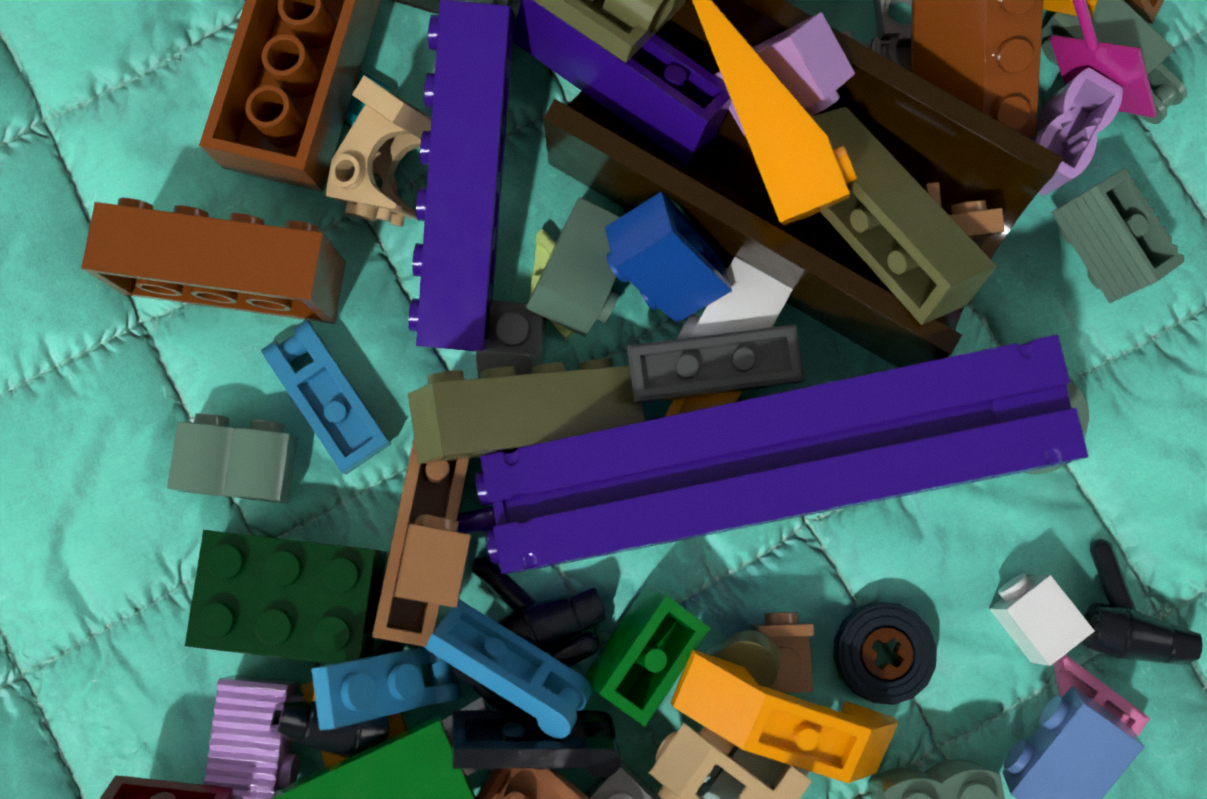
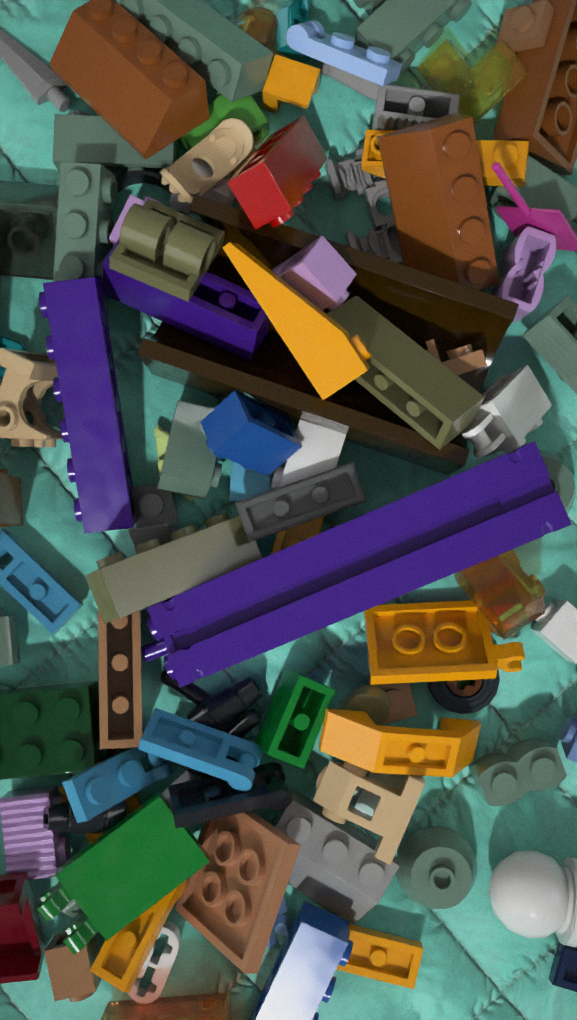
camera: 10 degrees left, 5 degrees up
medium nougat brick [394,515,471,608] -> none
none -> medium azure tile [229,461,271,502]
none -> light orange tile [364,599,525,685]
none -> clear orange brick [454,550,546,640]
none -> white brick [461,365,552,458]

